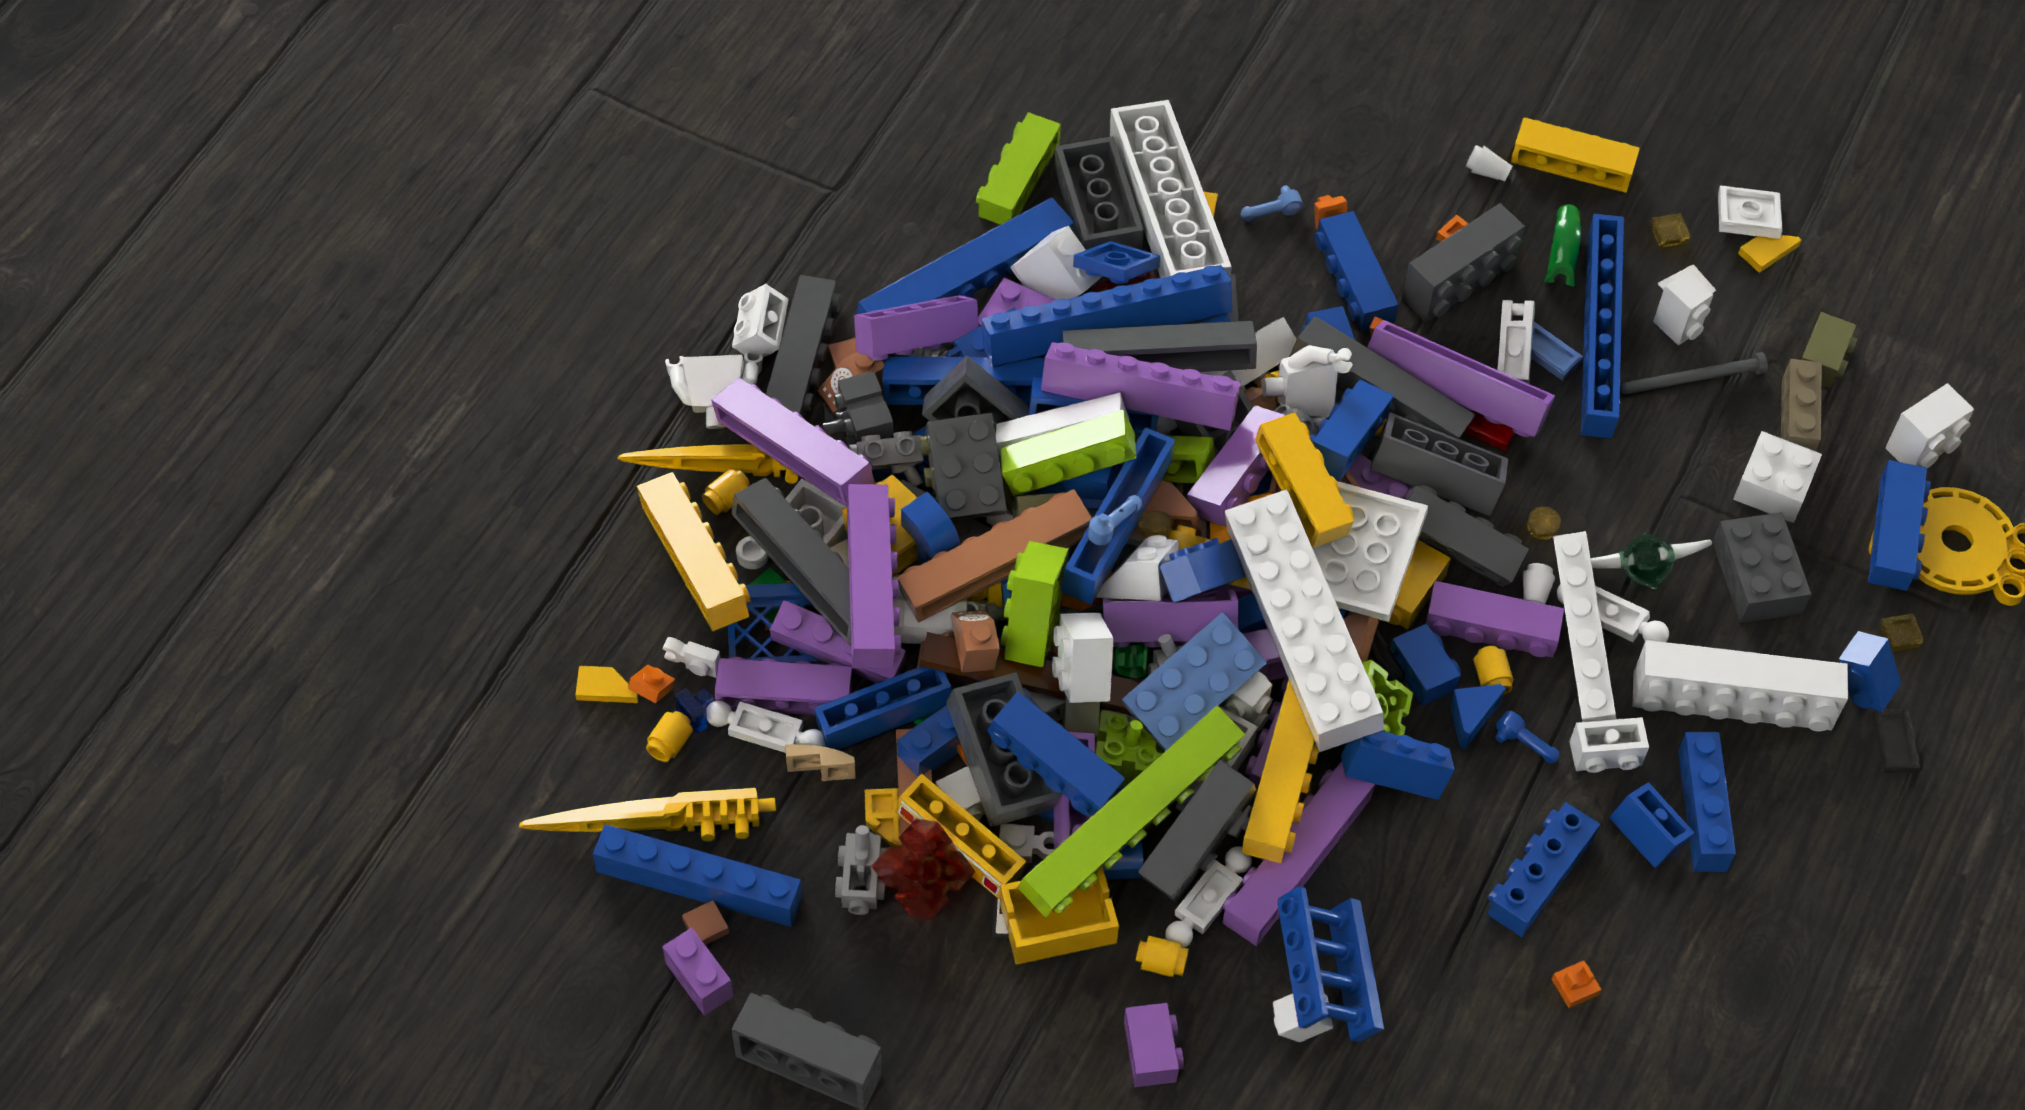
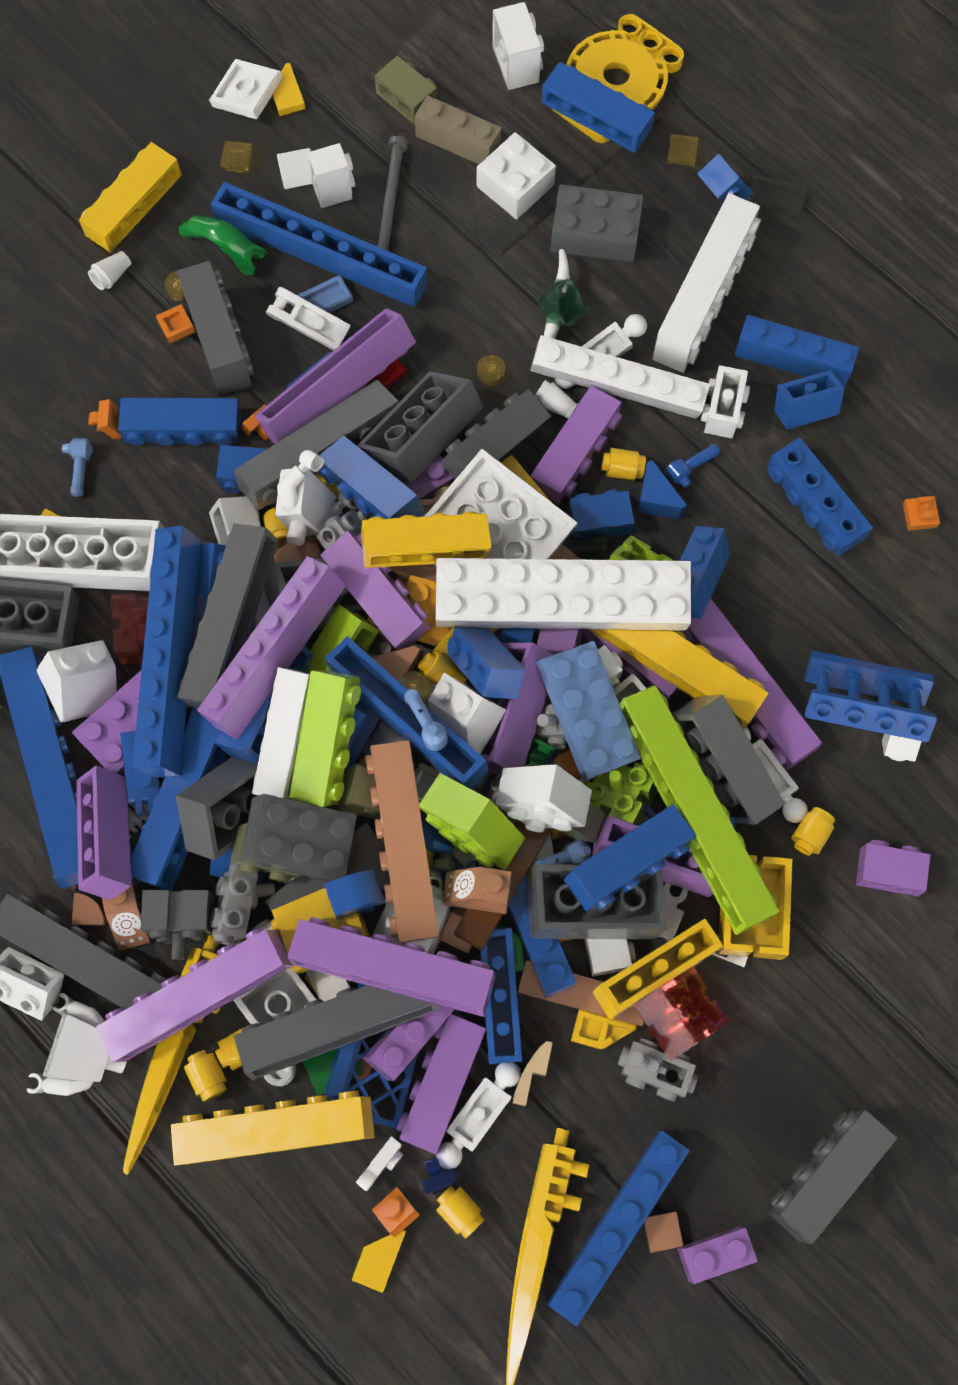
camera: 70 degrees left, 15 degrees up
blue plate [1073,241,1160,284] -> none

